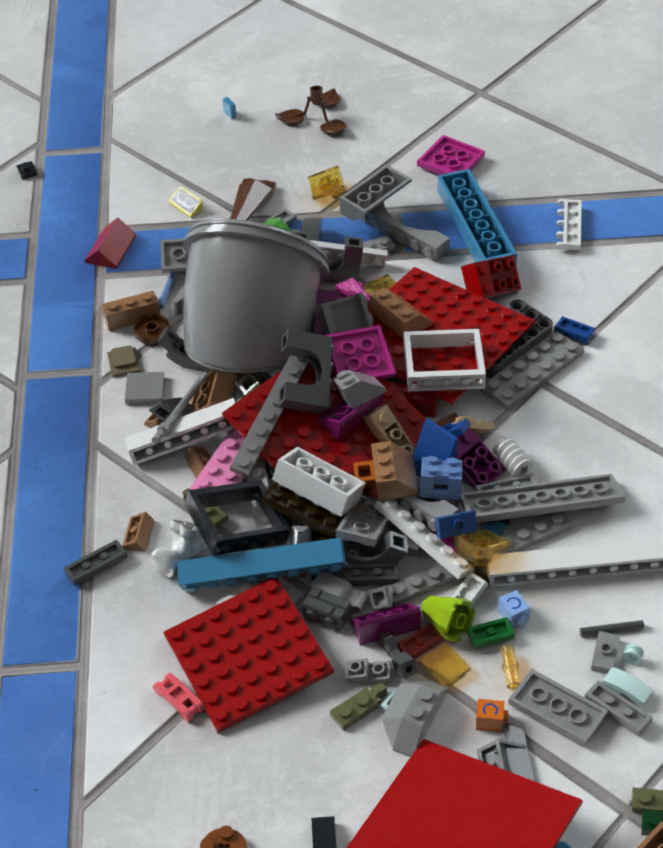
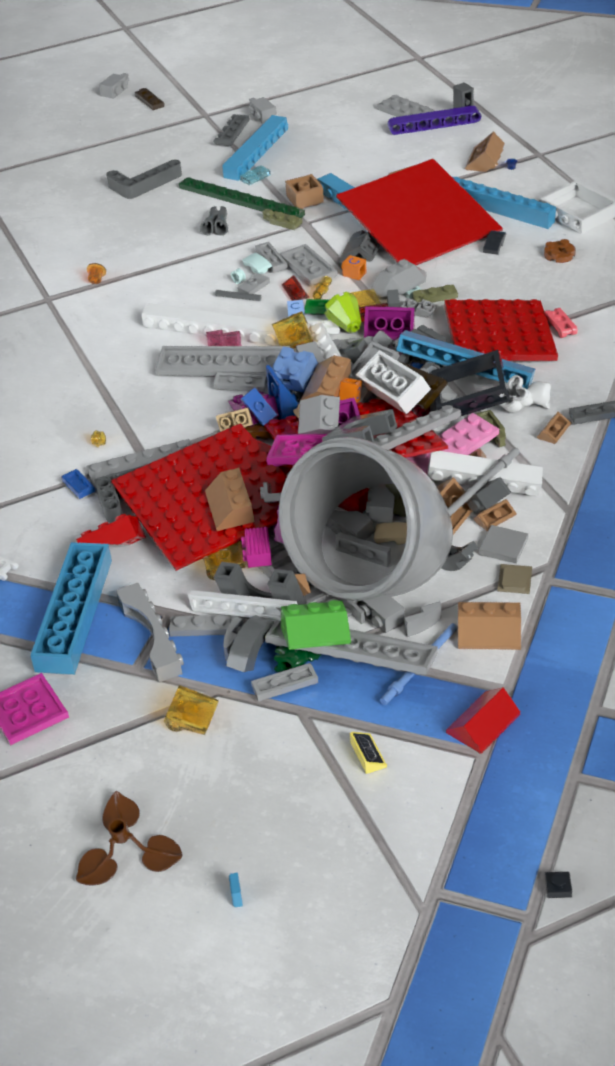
camera: 155 degrees left, 5 degrees down
reddish brown plate [134,314,170,346] -> none
plate [230,178,276,221] -> none
light grey slope [340,165,412,221] -> none
white window [404,329,486,392] -> none
blue plate [435,510,478,539] -> none
white piece [492,438,533,477] -> none
none -> clear yellow plate [91,430,106,447]
none -> clear pink slope [206,330,242,346]
none -> light grey slope [224,616,243,661]
none -> clear red slope [282,275,310,301]

